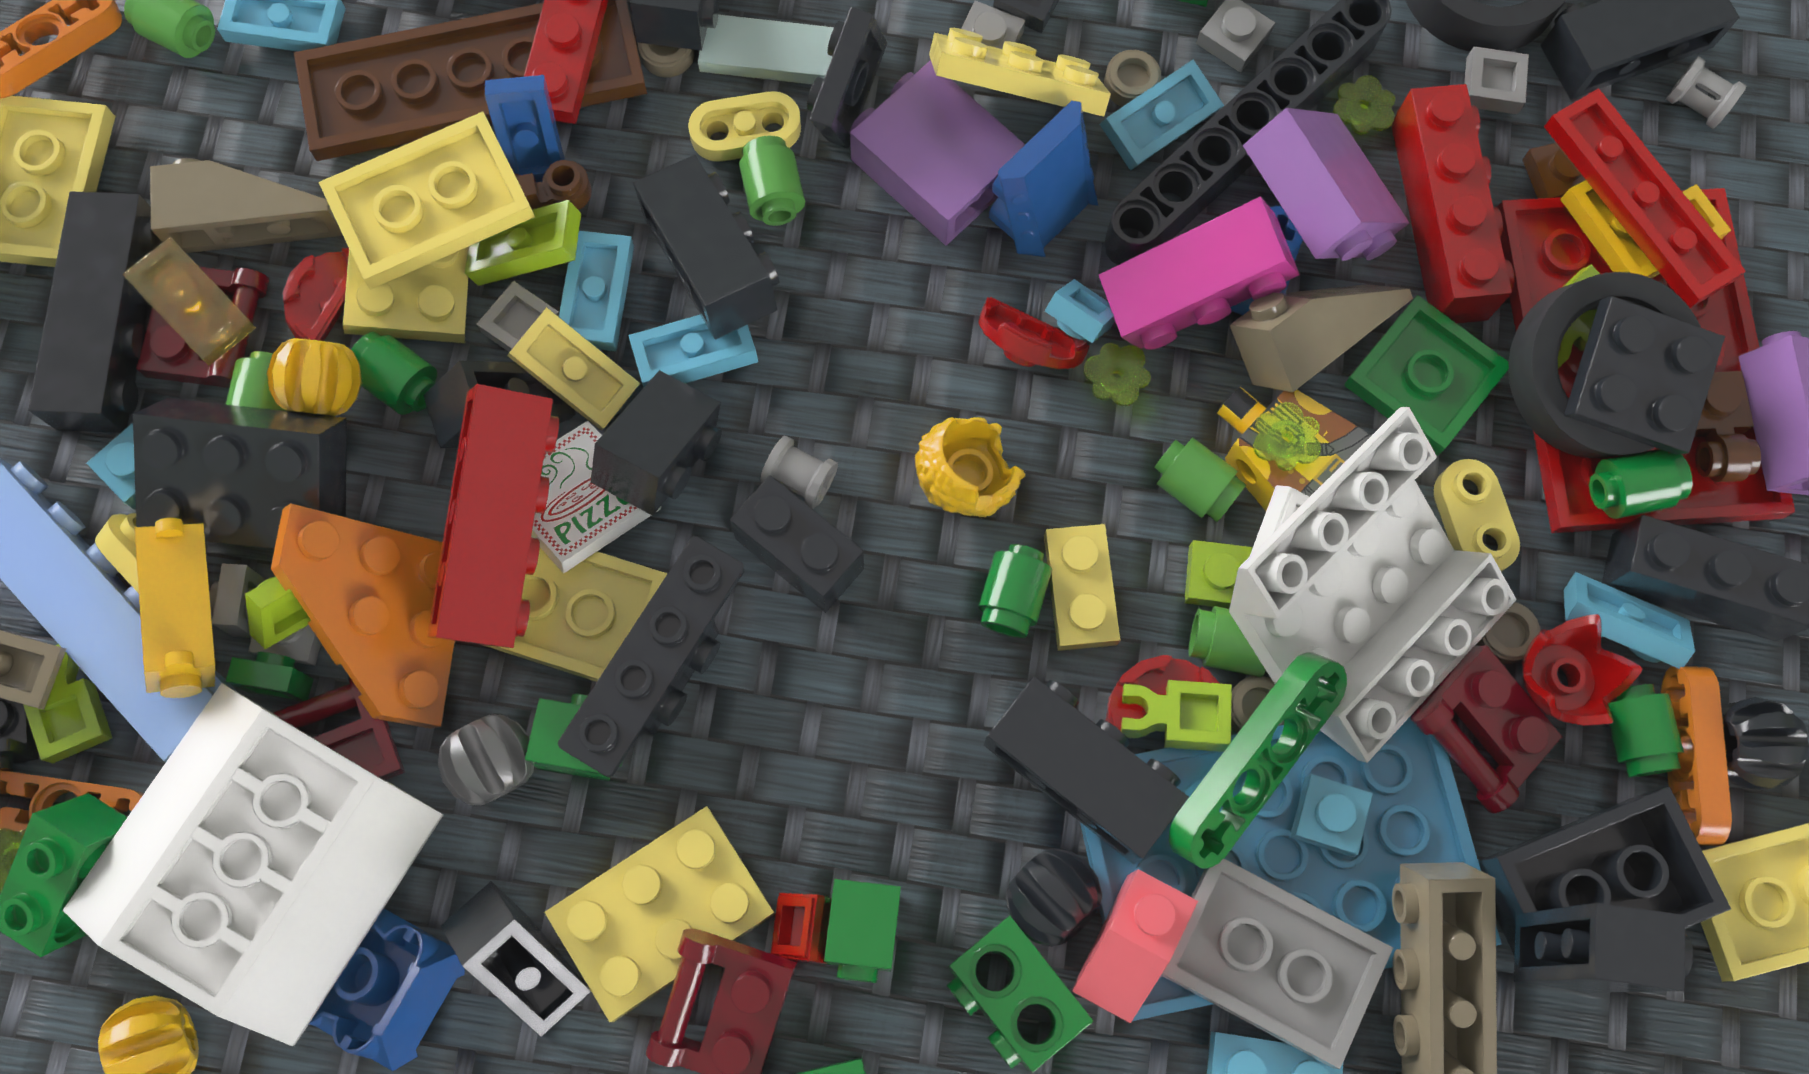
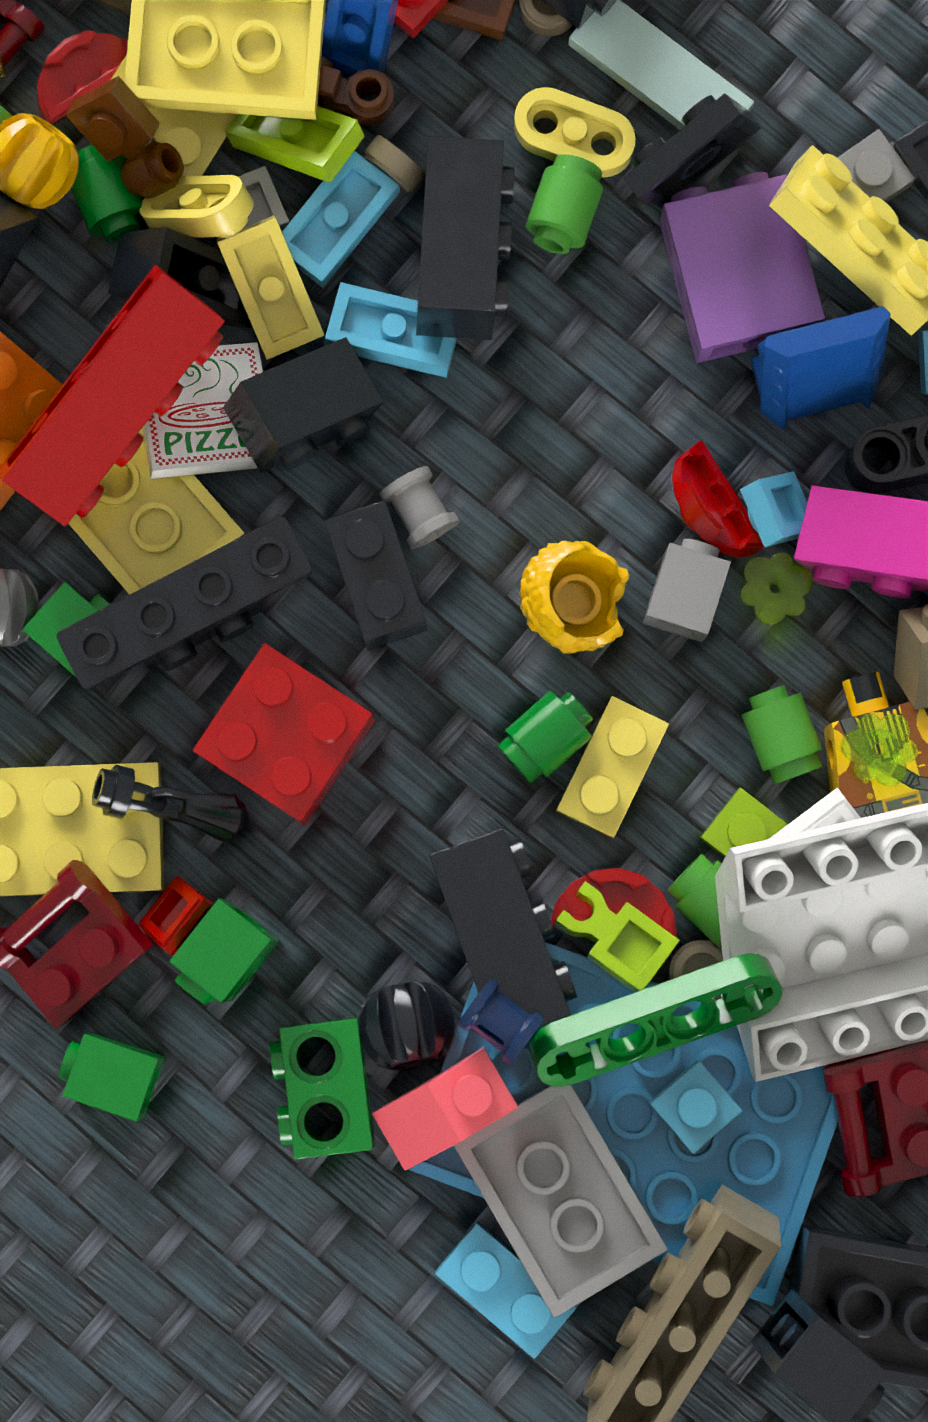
camera: 35 degrees right, 10 degrees up
none -> reddish brown plate [66,76,184,198]
none -> black piece [92,765,249,841]
none -> light yellow plate [140,175,254,239]
none -> red brick [192,643,375,826]
none -> dark tan tile [363,135,426,193]
none -> dark blue bush [457,978,545,1066]
none -> light grey brick [642,539,731,642]

